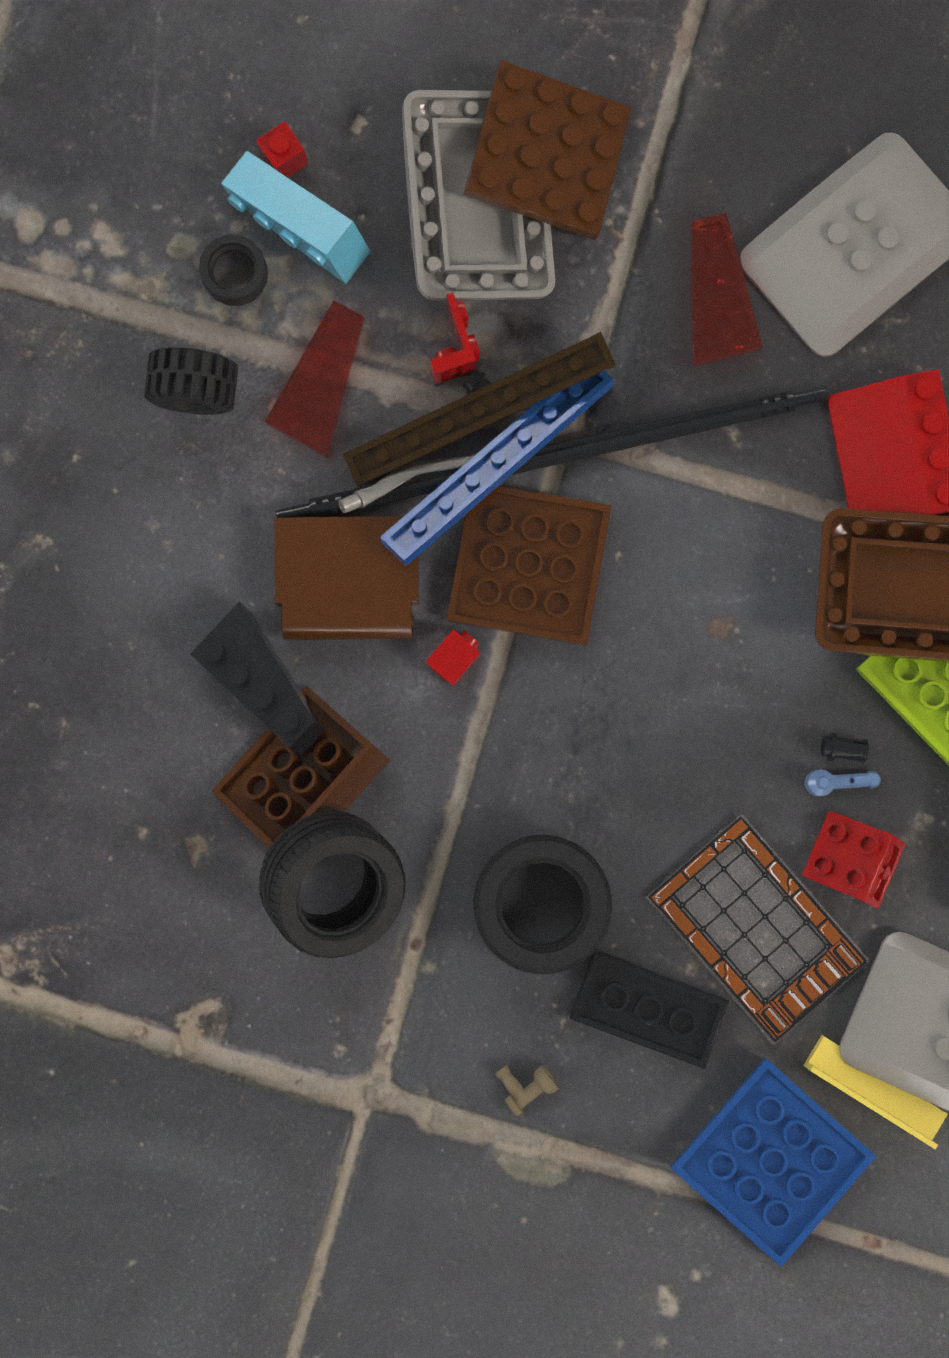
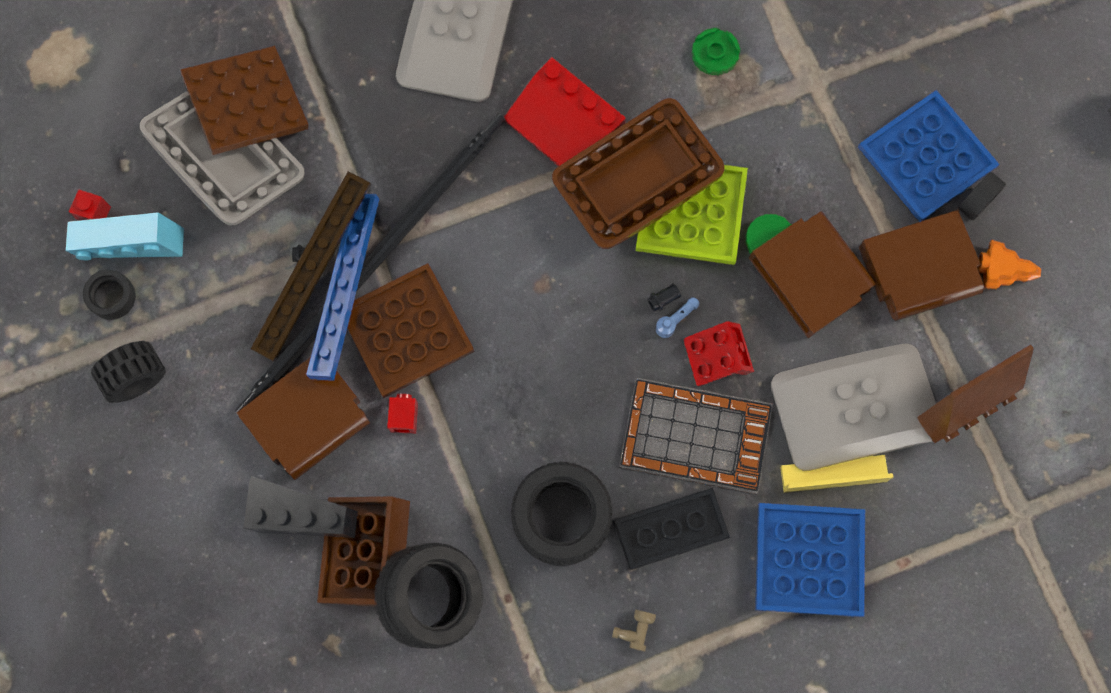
camera: 40 degrees left, 10 degrees down
clear red wing [265,300,365,458] -> none
light grey piece [338,455,475,513] -> none
red bracket [430,292,480,385] -> none
clear red wing [691,213,763,367] -> none

